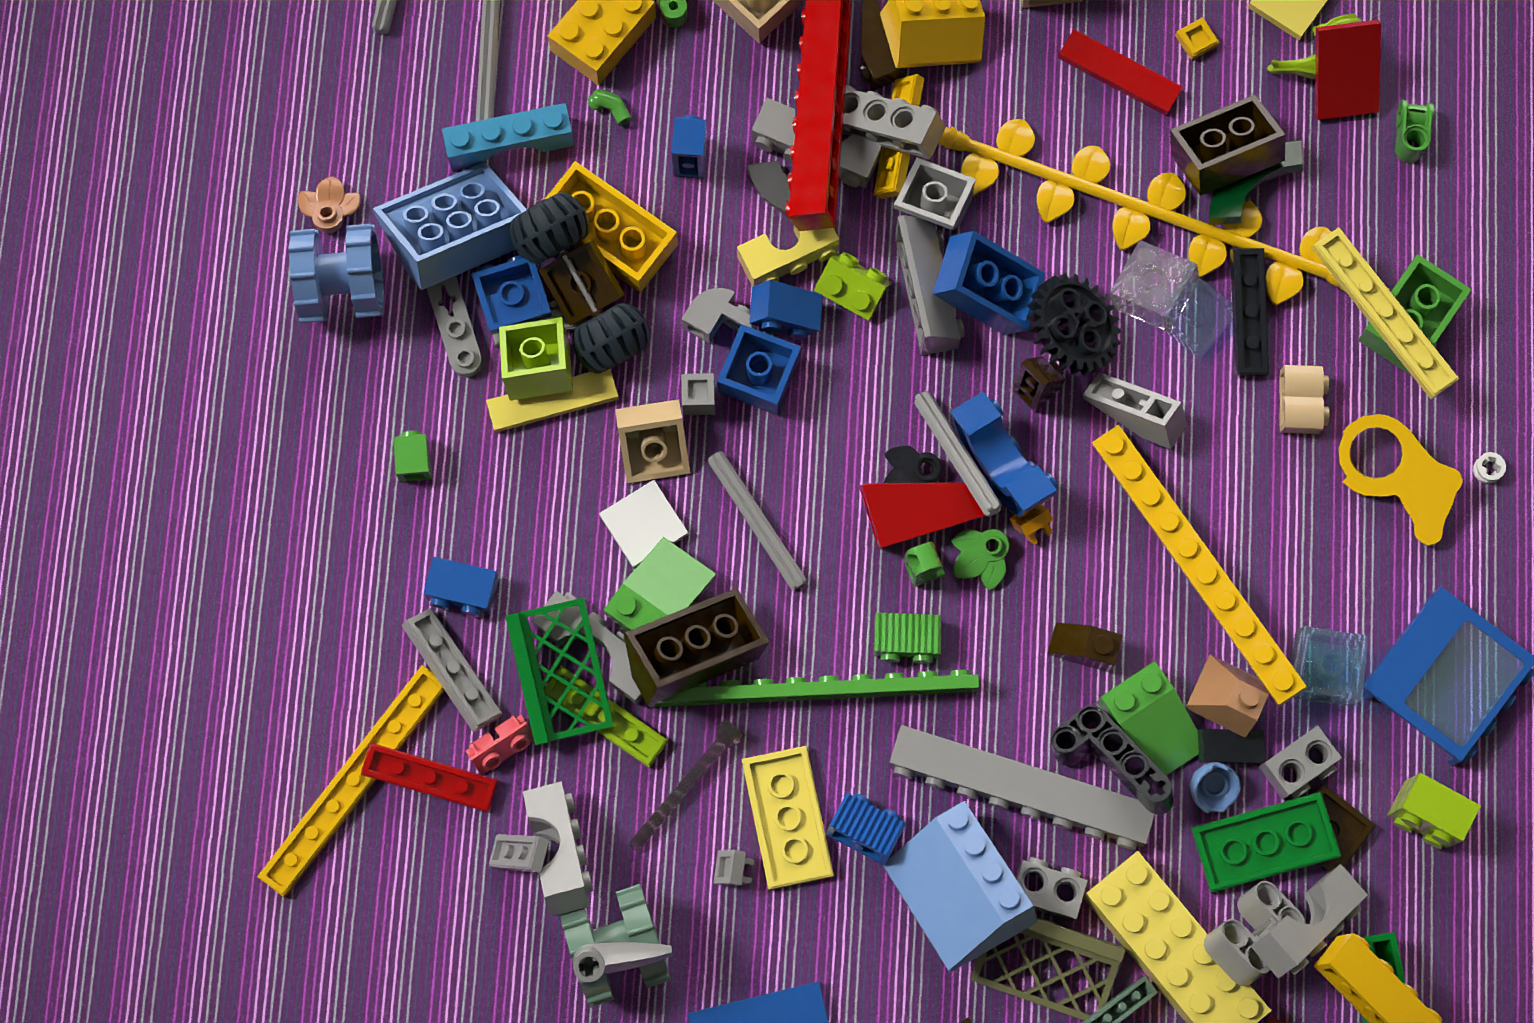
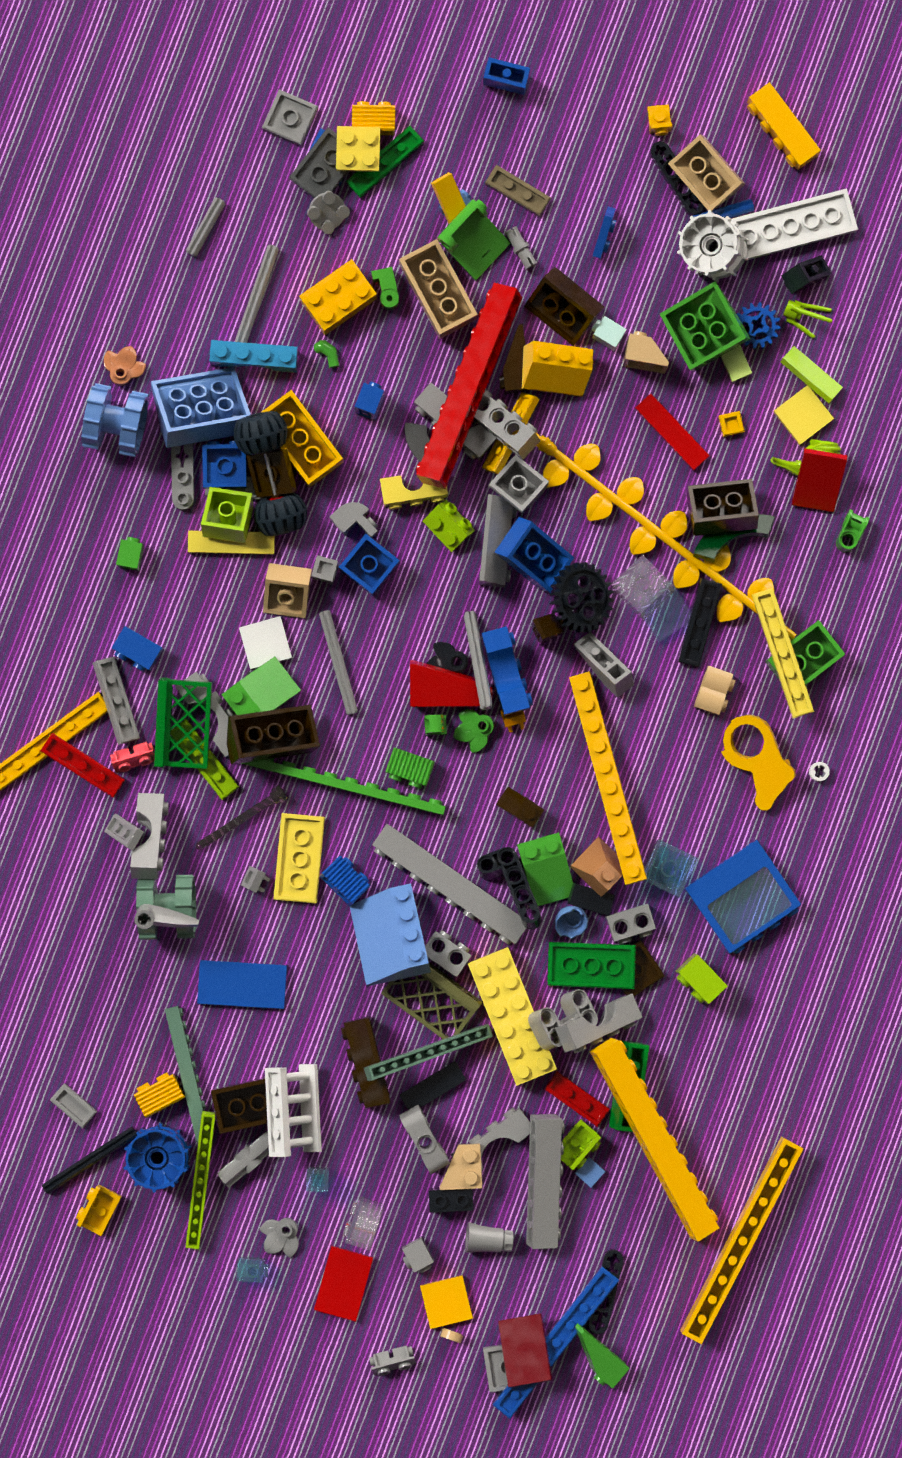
camera: 10 degrees right, 10 degrees up
blue brick [749,280,823,340] -> none

